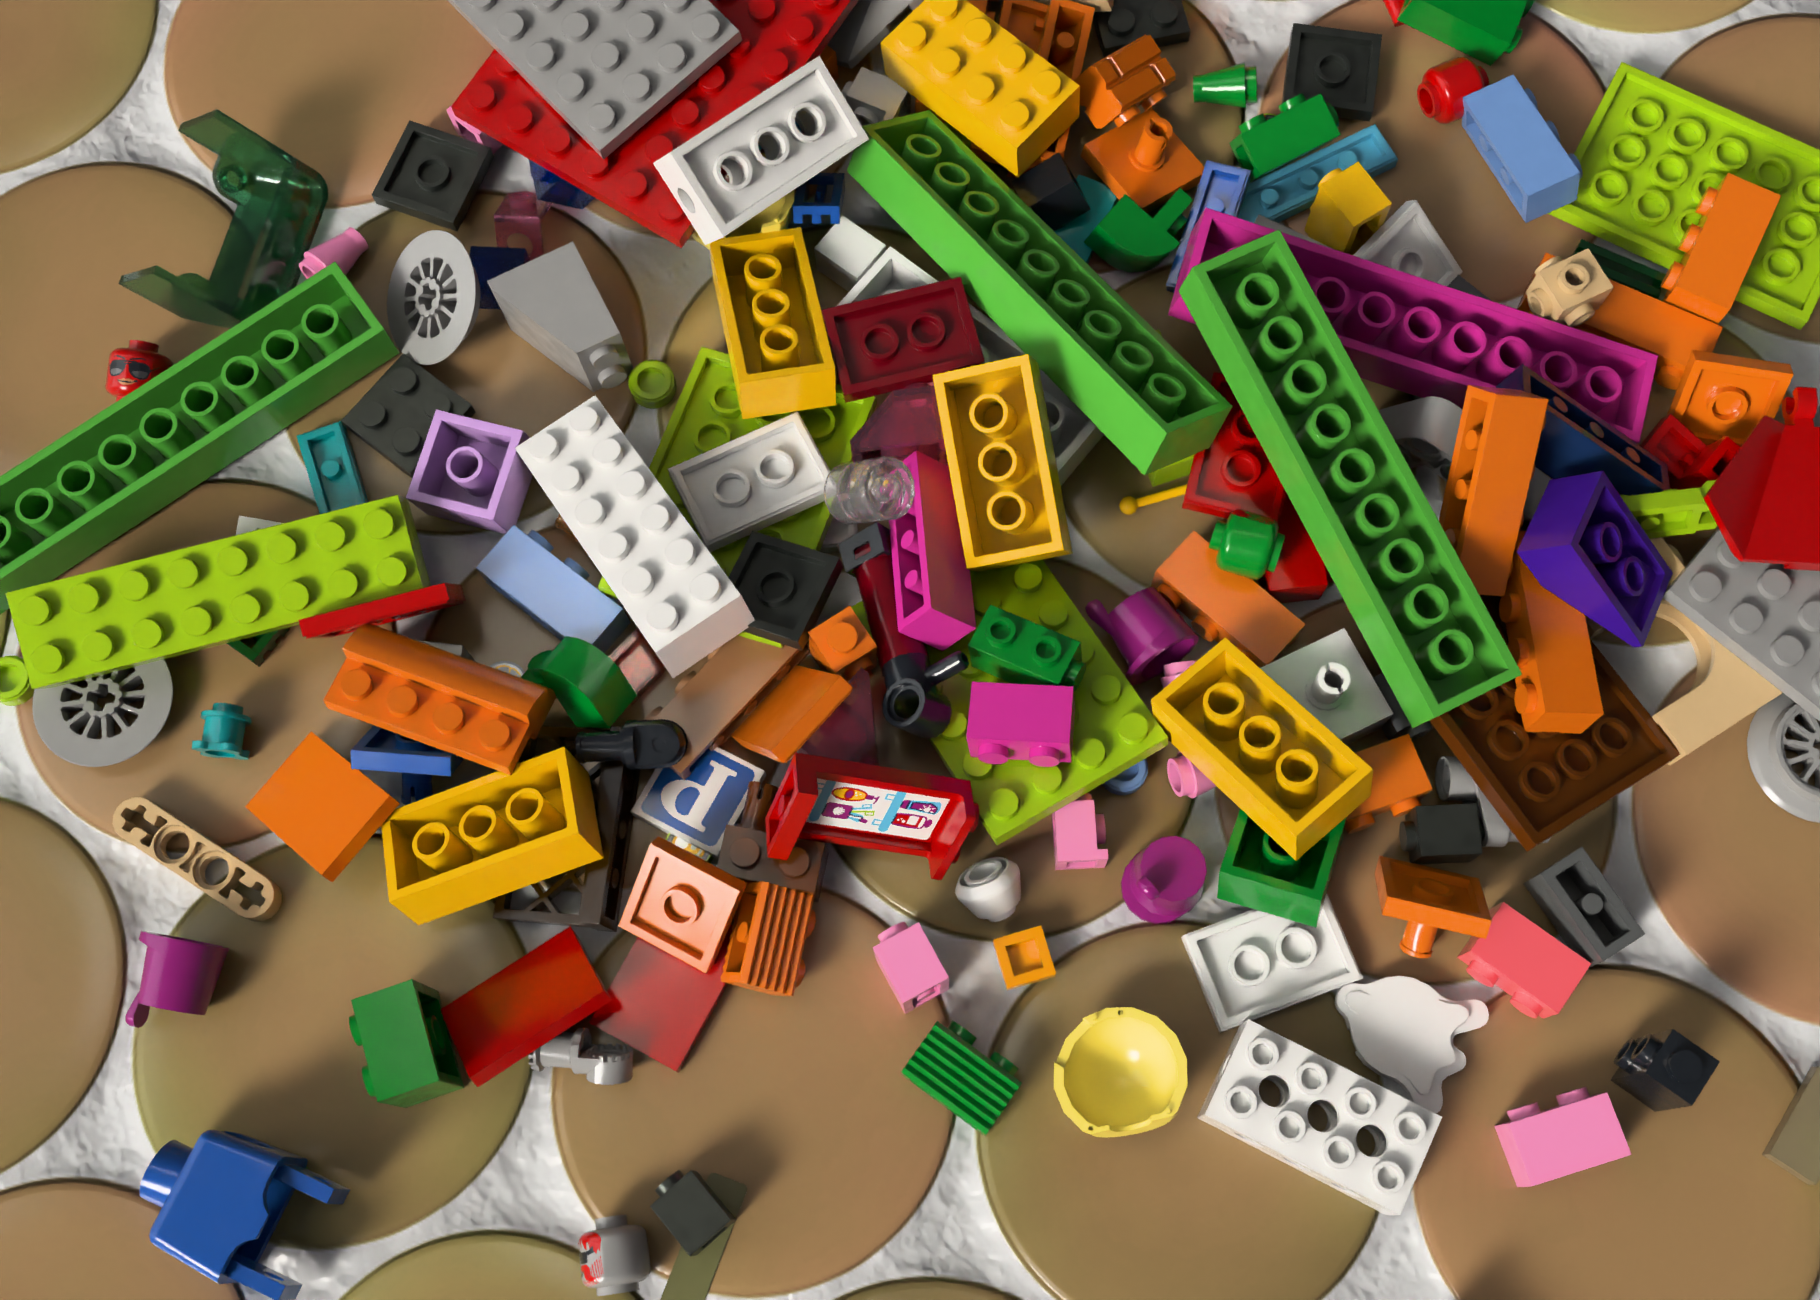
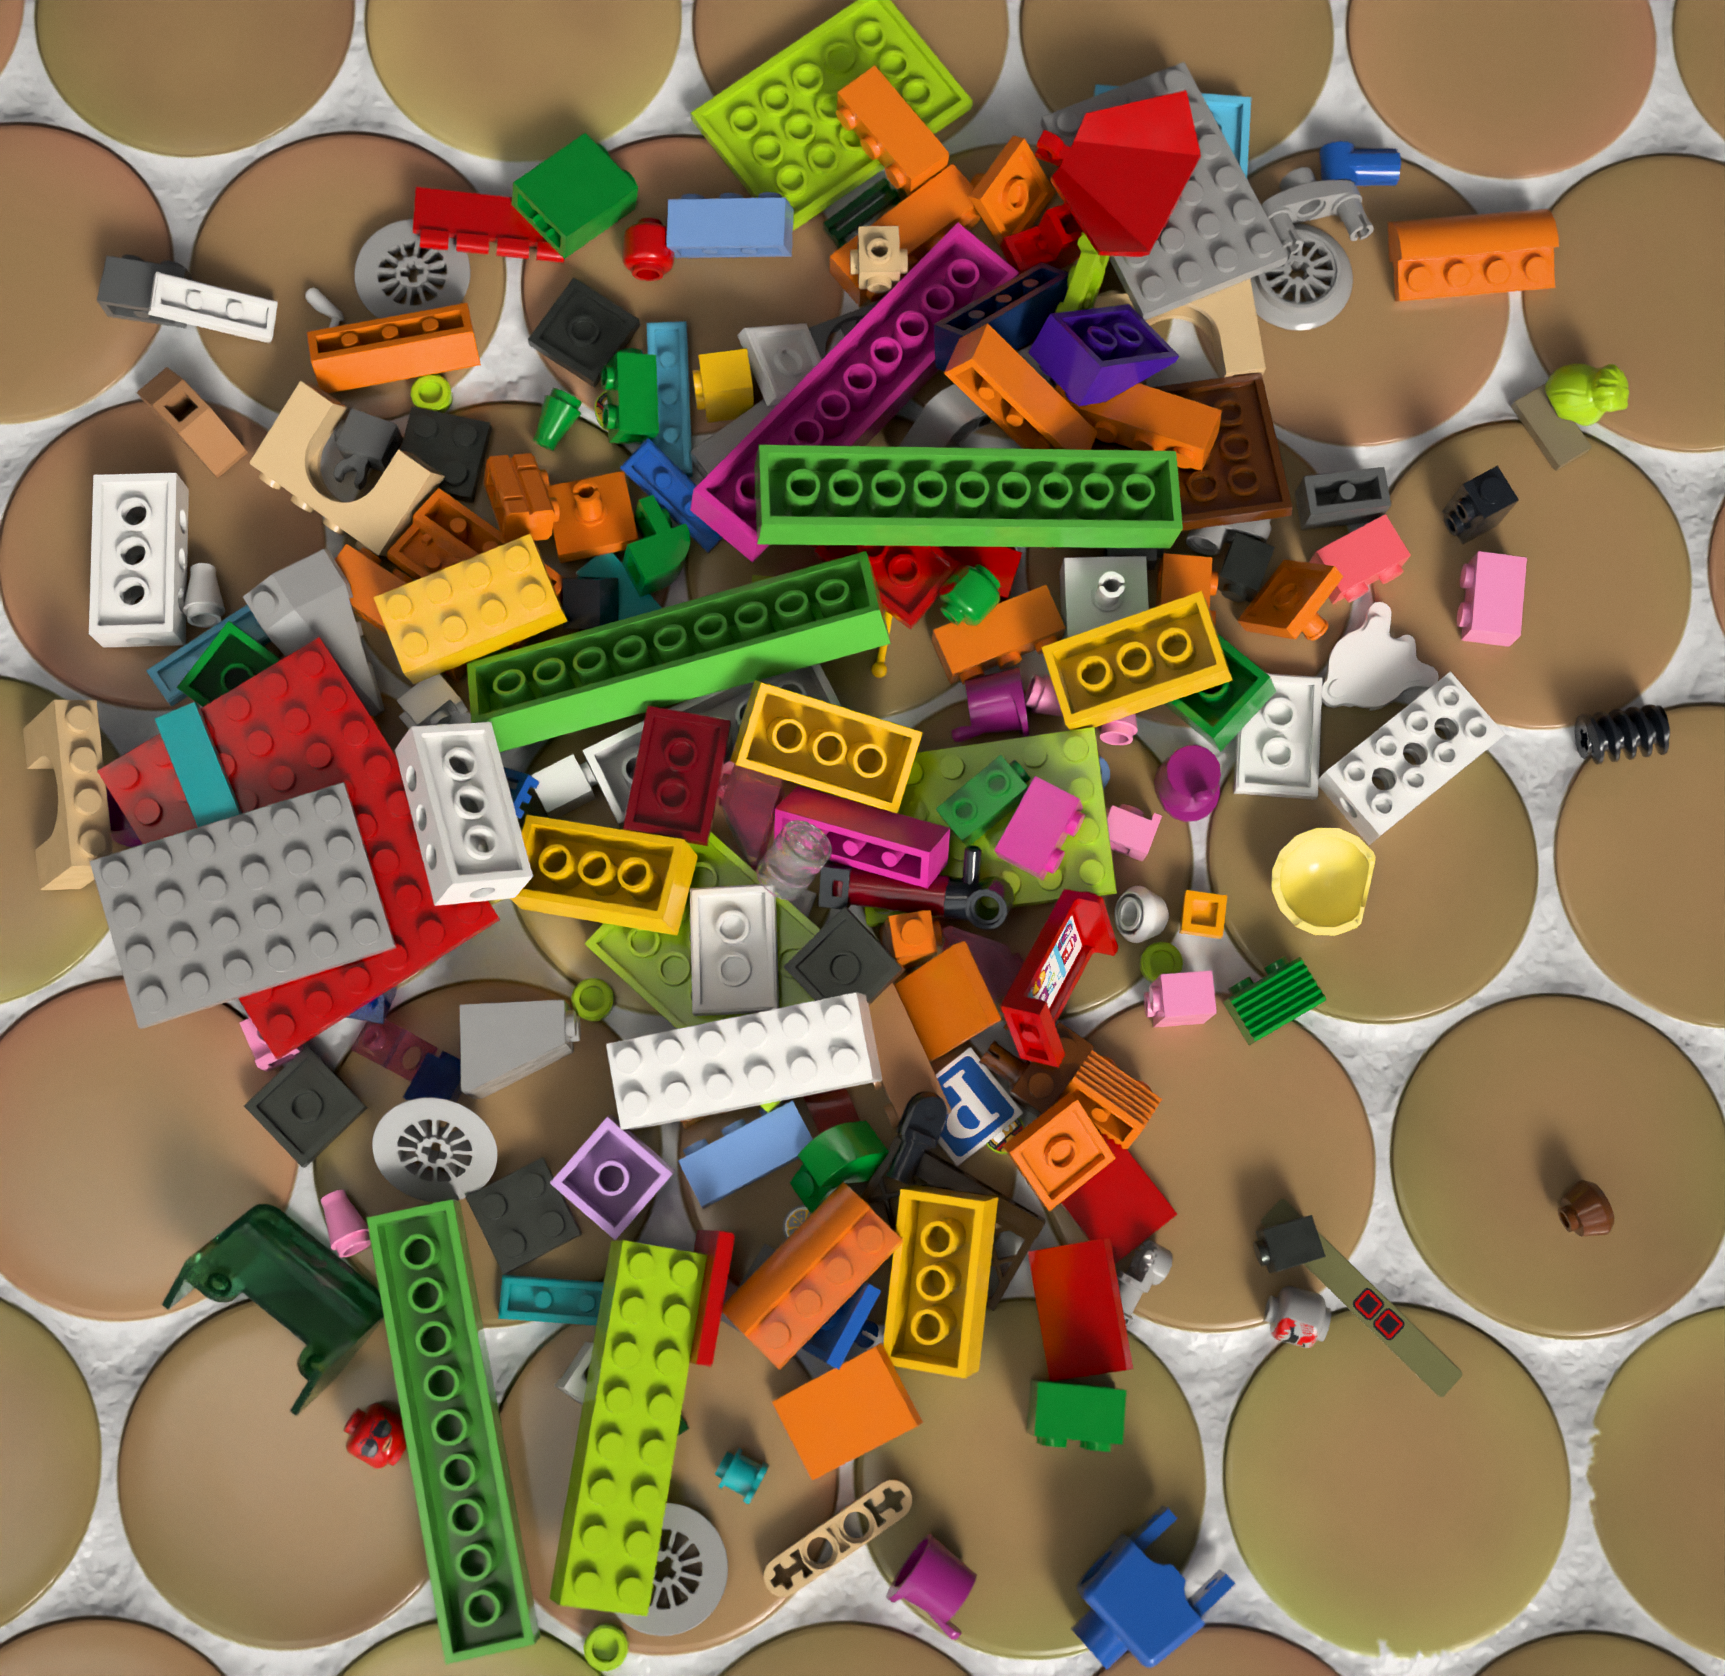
camera: 75 degrees left, 5 degrees up
none -> lime tile [1139,942,1183,983]

